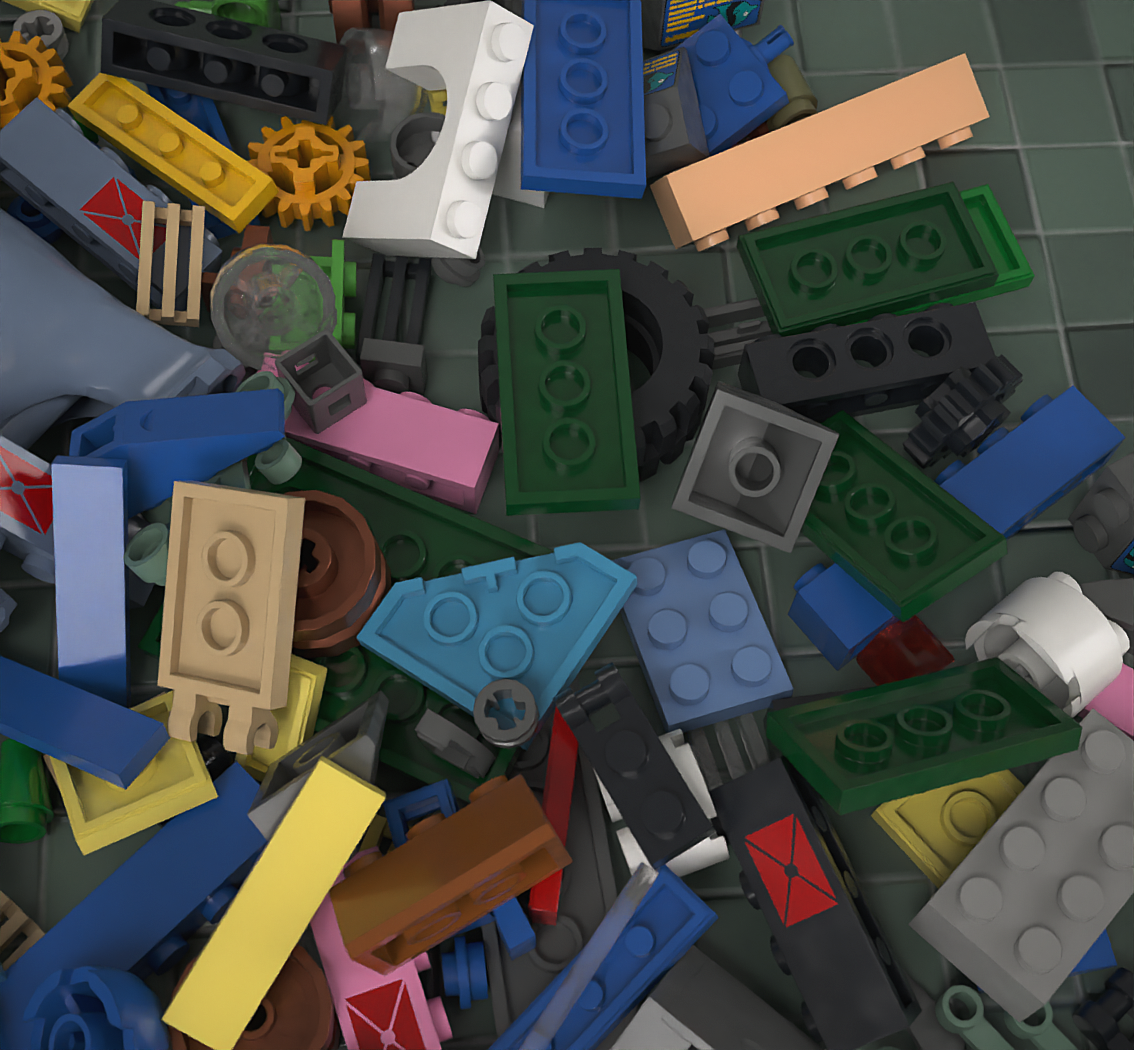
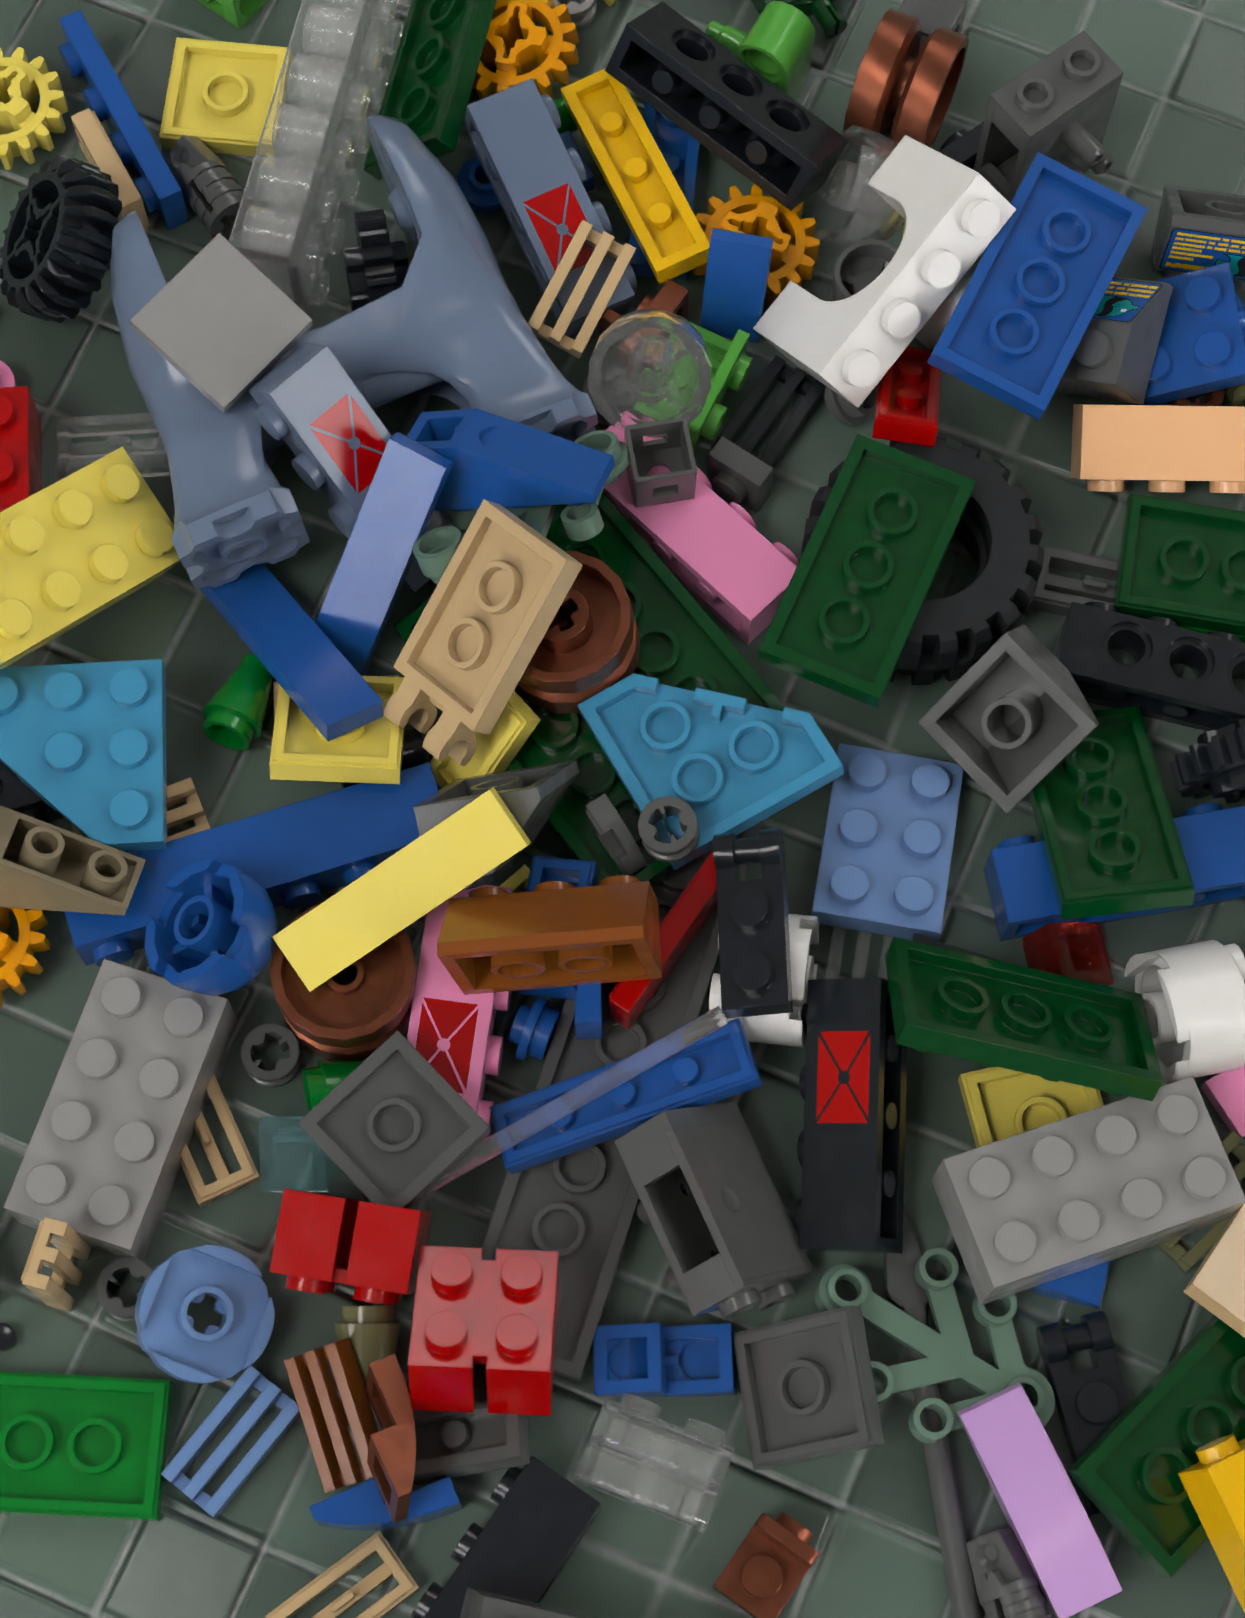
camera: 30 degrees right, 5 degrees up
none -> blue slope [700,228,773,343]
none -> red tile [872,346,942,447]

